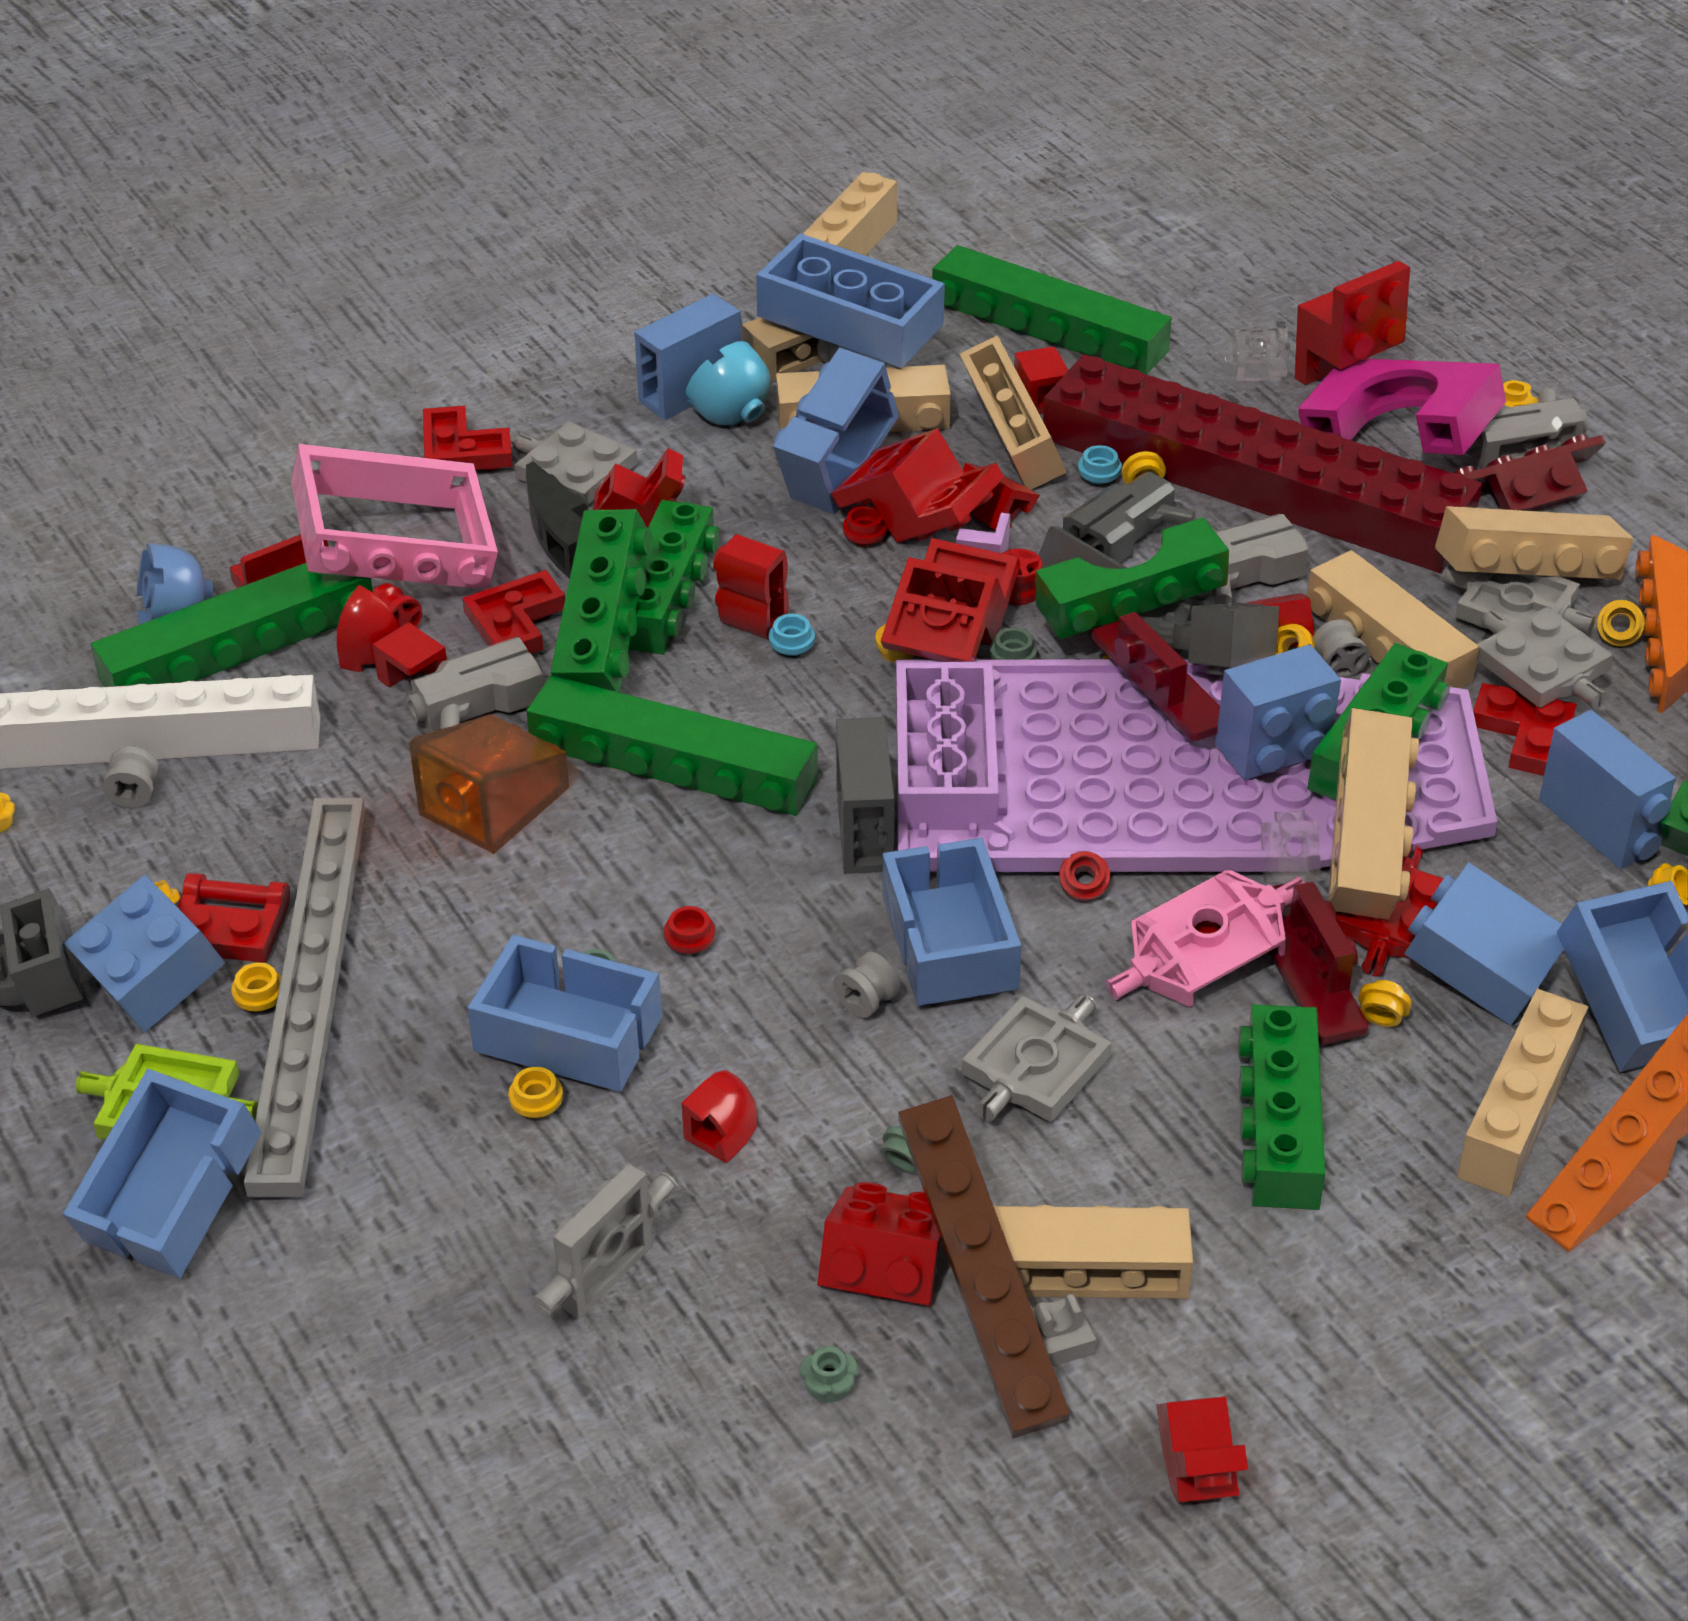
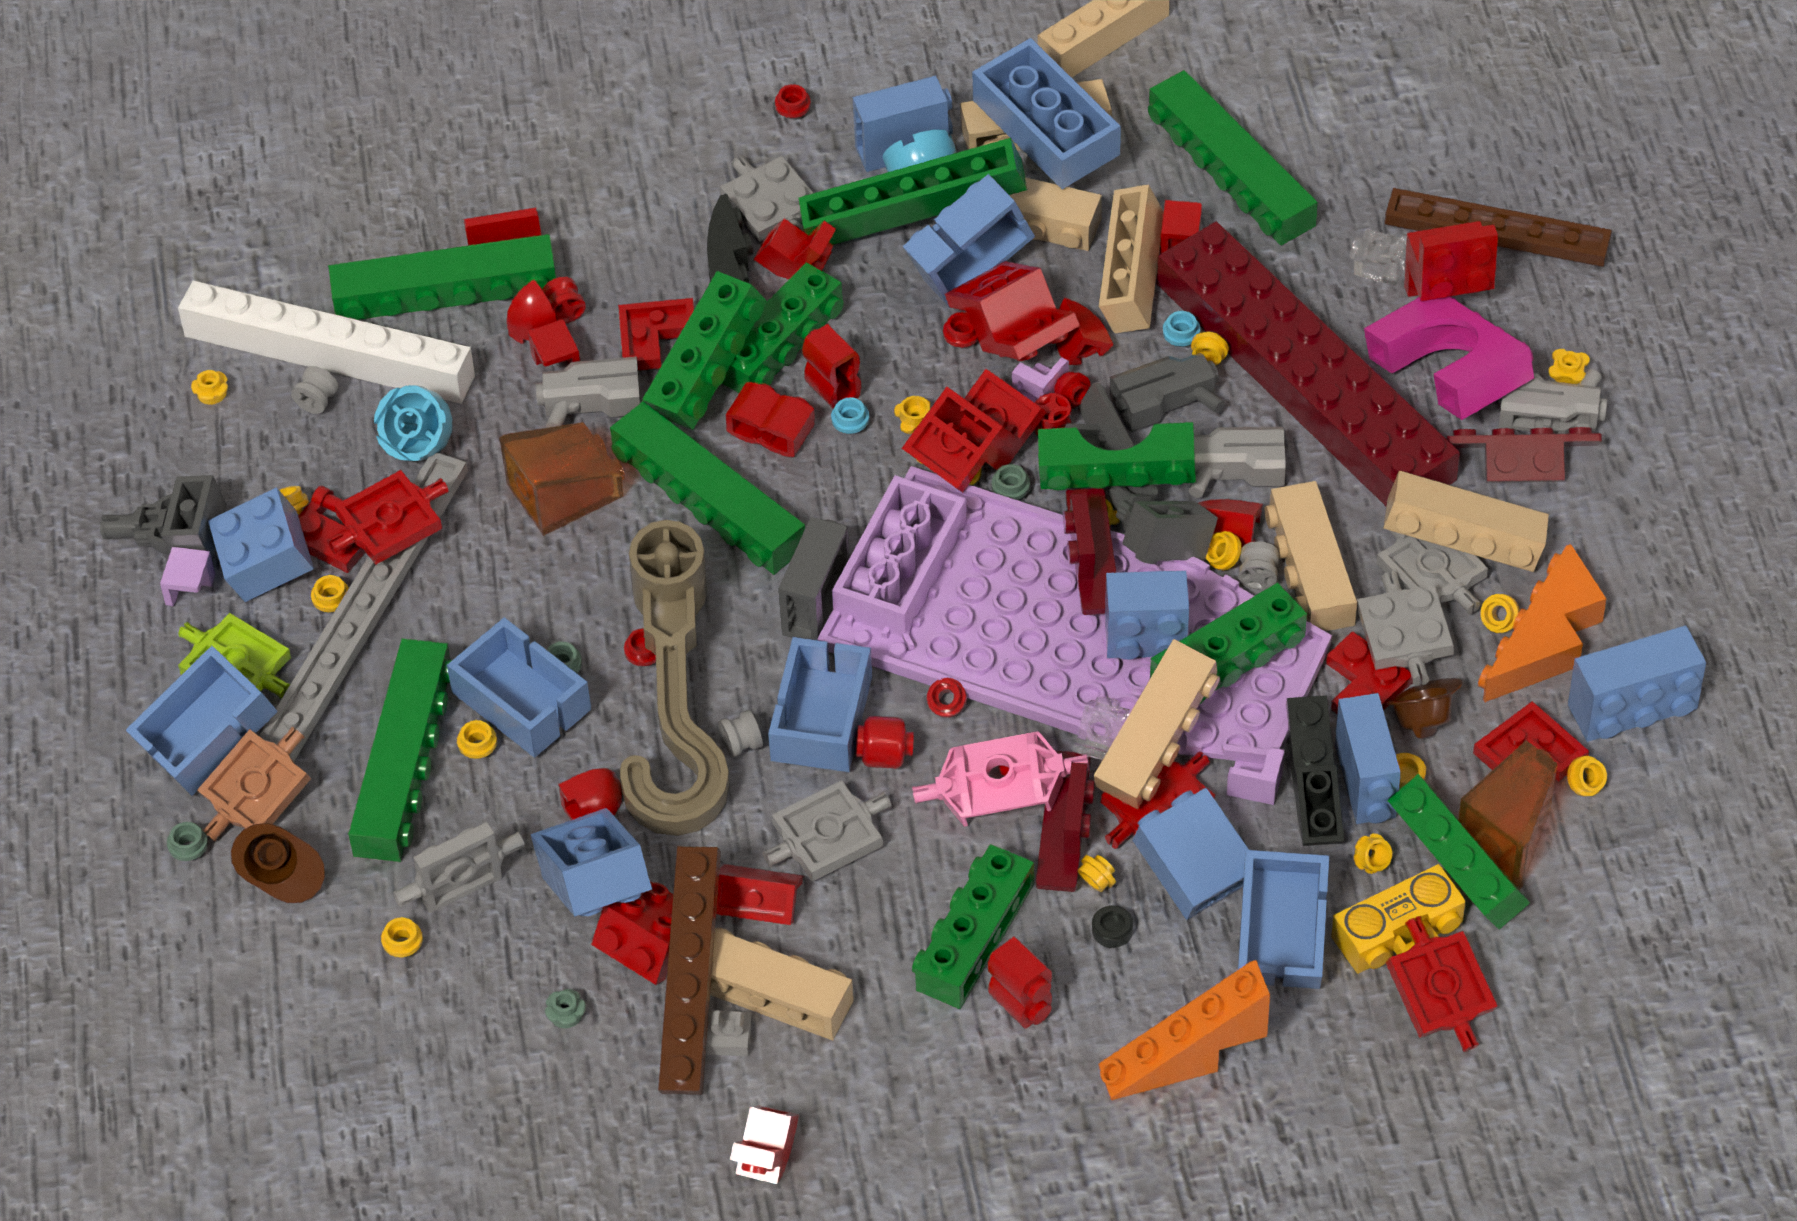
camera: 25 degrees right, 10 degrees up
medium blue cylinder [137,543,213,625] -> none
bright pink window [291,444,498,589] -> none
red plate [423,405,513,470] -> none
tan brick [1457,988,1589,1198] -> none
none -> lavender panel [160,547,215,606]
none -> sand green plate [167,822,208,861]
none -> nougat plate [197,726,311,841]
none -> reddish brown piece [231,823,325,903]
none -> red plate [327,470,449,565]
none -> green brick [348,638,452,862]
none -> medium azure cylinder [374,385,452,461]
none -> yellow plate [381,917,423,957]
none -> medium blue brick [530,808,652,917]
none -> dark tan piece [620,520,730,836]
none -> red panel [716,864,803,925]
none -> red brick [726,382,815,457]
none -> red plate [775,84,811,118]
none -> green brick [798,138,1028,245]
none -> red head [856,716,914,769]
none -> yellow plate [894,396,930,434]
none -> red brick [988,936,1052,1029]
none -> red plate [1054,372,1091,409]
none -> pearl dark grey tile [1092,905,1133,948]
none -> lavender panel [1227,747,1285,805]
none -> pearl dark grey slope [1286,695,1344,846]
none -> reddish brown plate [1384,188,1612,267]
none -> reddish brown piece [1387,678,1463,739]

